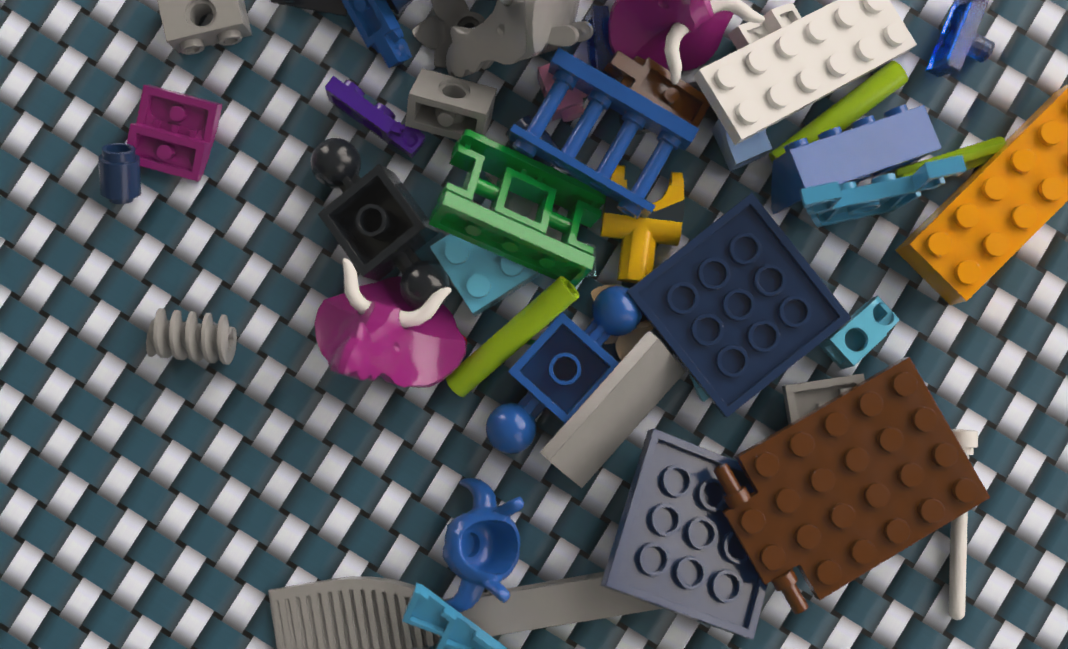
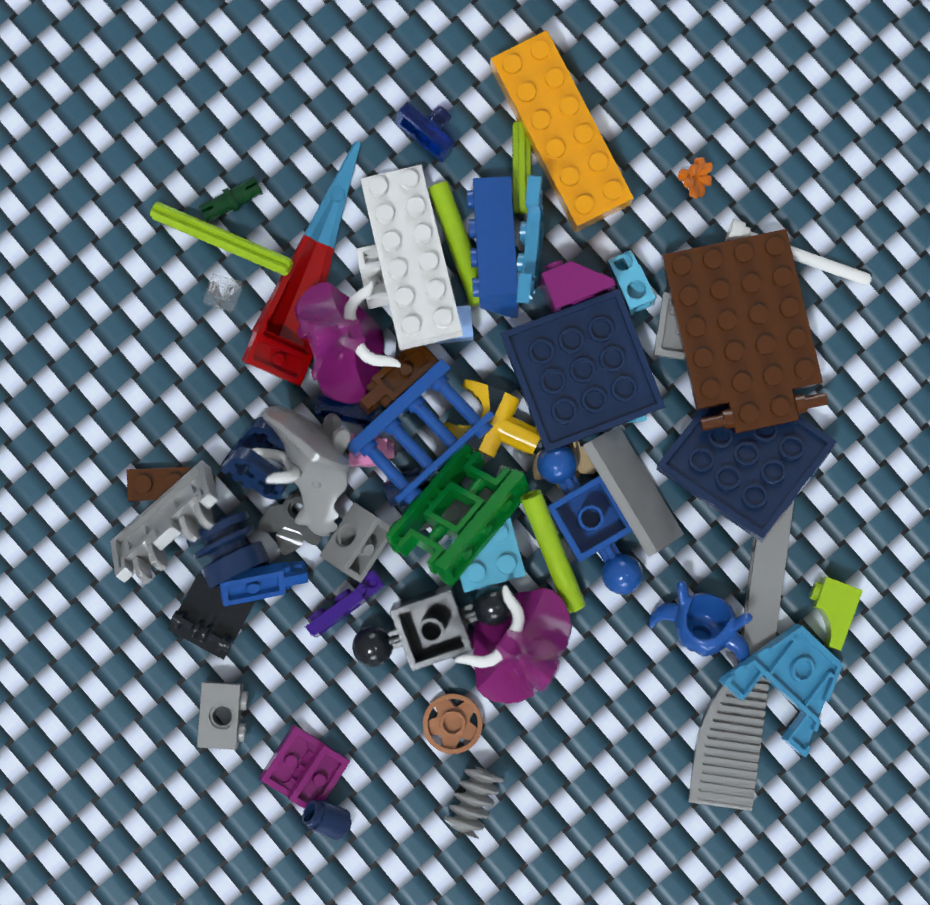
camera: 75 degrees left, 0 degrees up
none -> nougat wheel [423,693,483,754]
none -> magenta slope [539,260,616,313]
none -> orange plant [678,157,713,199]

